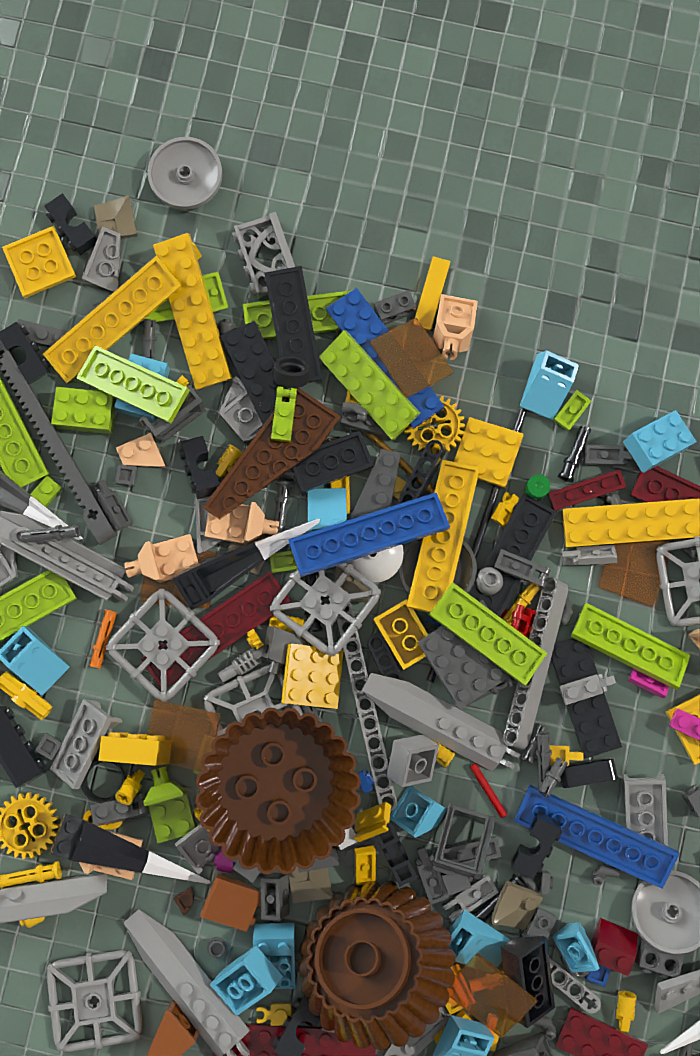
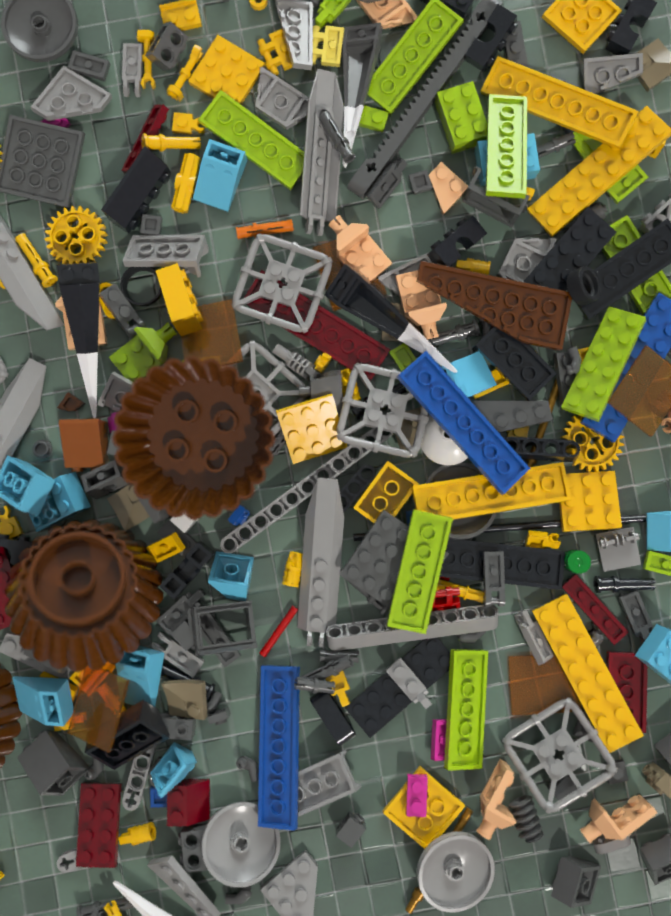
camera: 75 degrees right, 5 degrees up
yellow hinge [115,769,145,805] -> none
lime plate [271,386,297,442] -> none
yellow plate [353,802,391,842] -> none
light grey brick [387,735,439,787] -> none
light grey piece [475,567,503,595] -> none
black arch [511,811,562,880] -> none
none -> light grey hinge [596,527,641,572]

